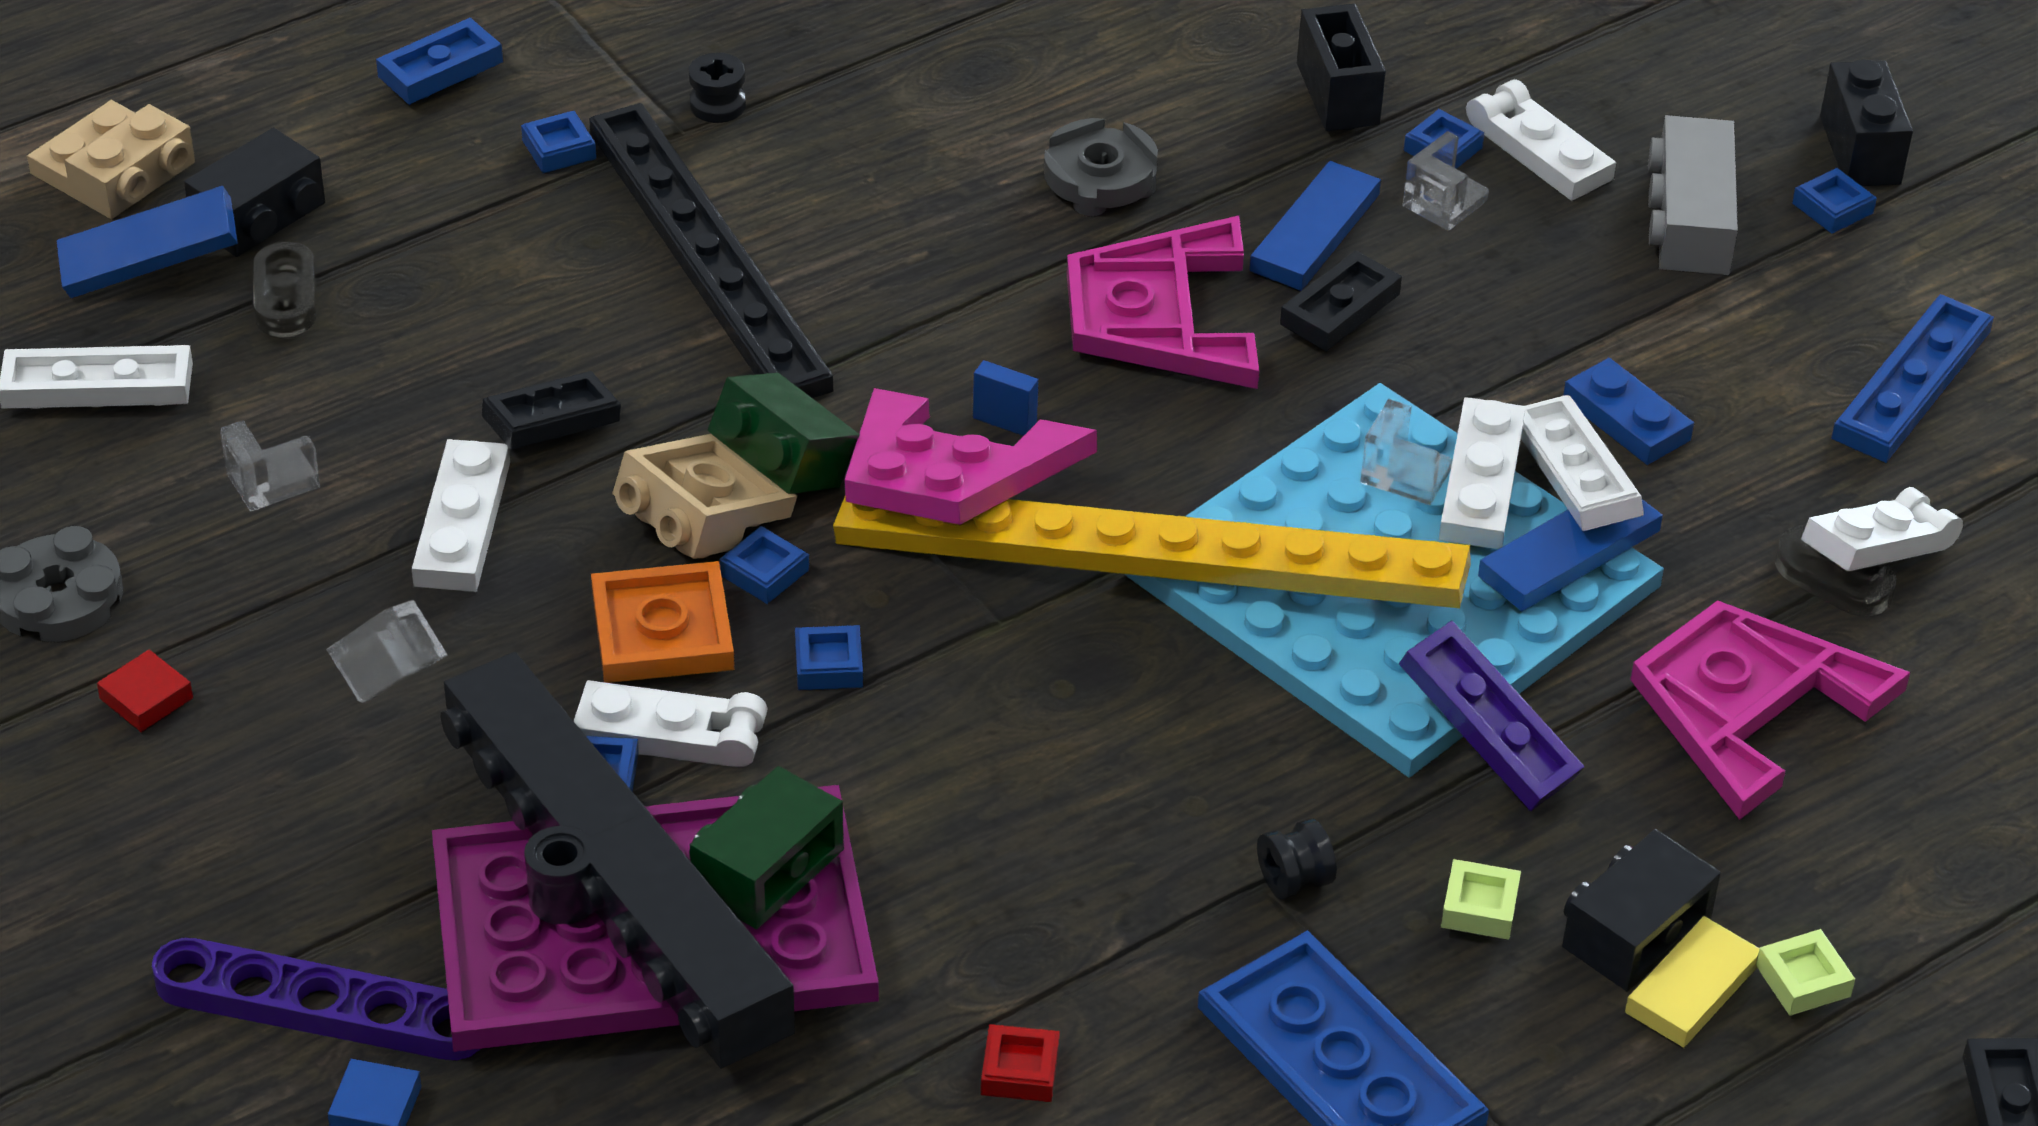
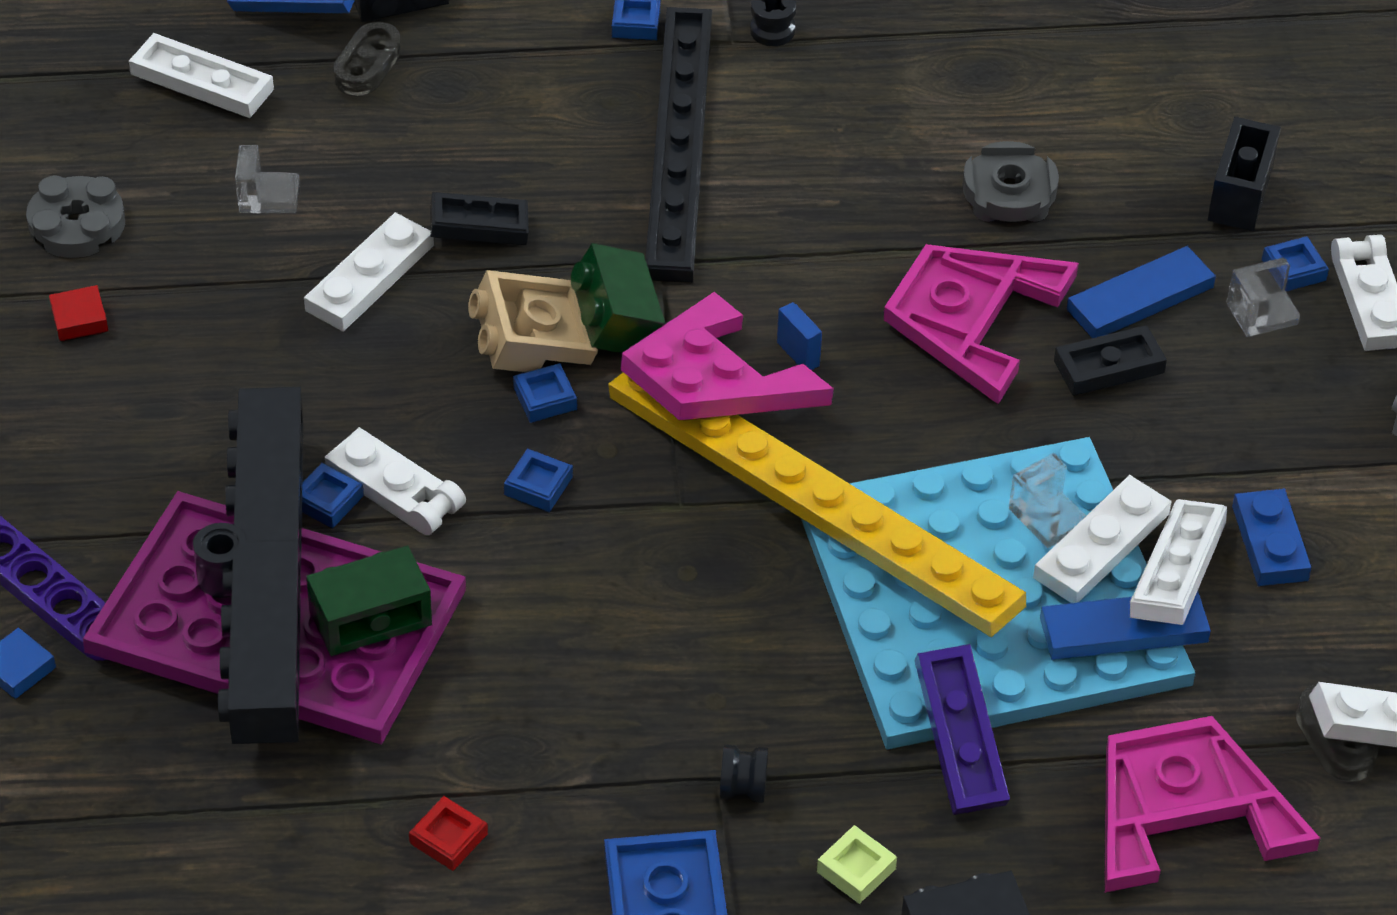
camera: 30 degrees right, 5 degrees up
clear panel [326,600,447,703] -> none
orange plate [591,561,735,683] -> none

